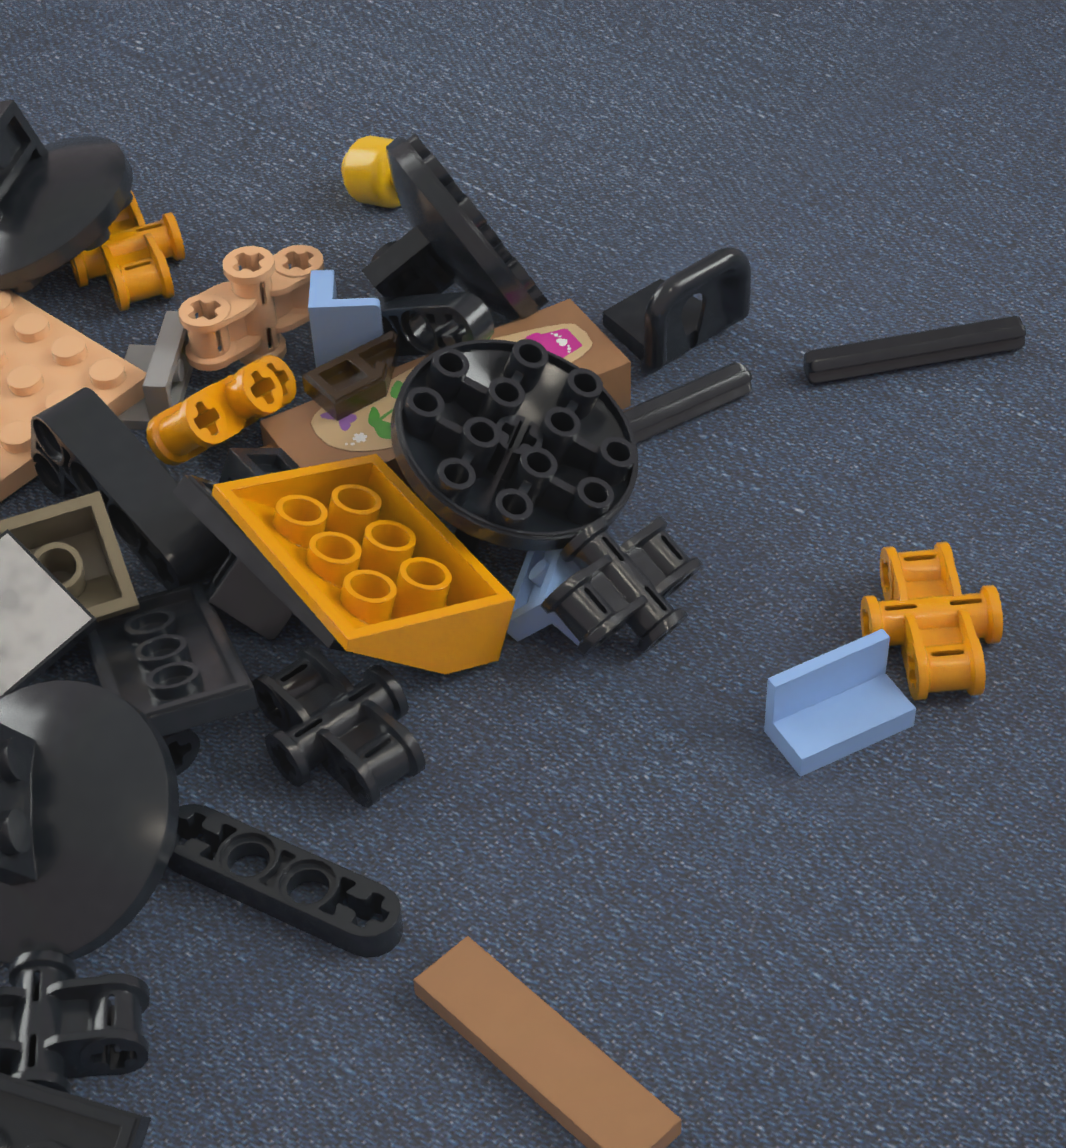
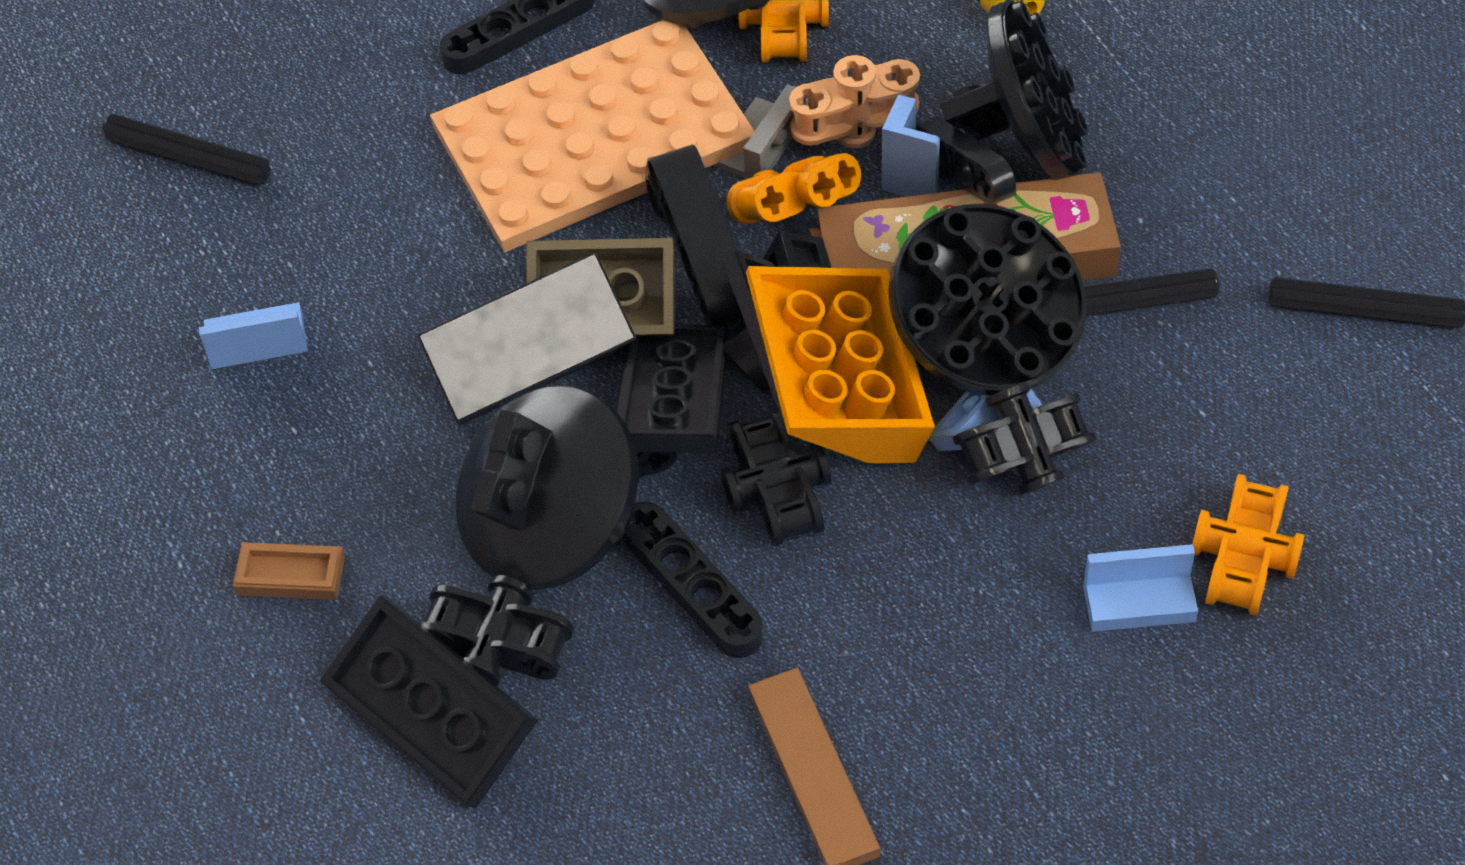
camera: 25 degrees right, 10 degrees up
dark brown tile [302,330,399,421] -> none
black piece [603,247,751,374] -> none

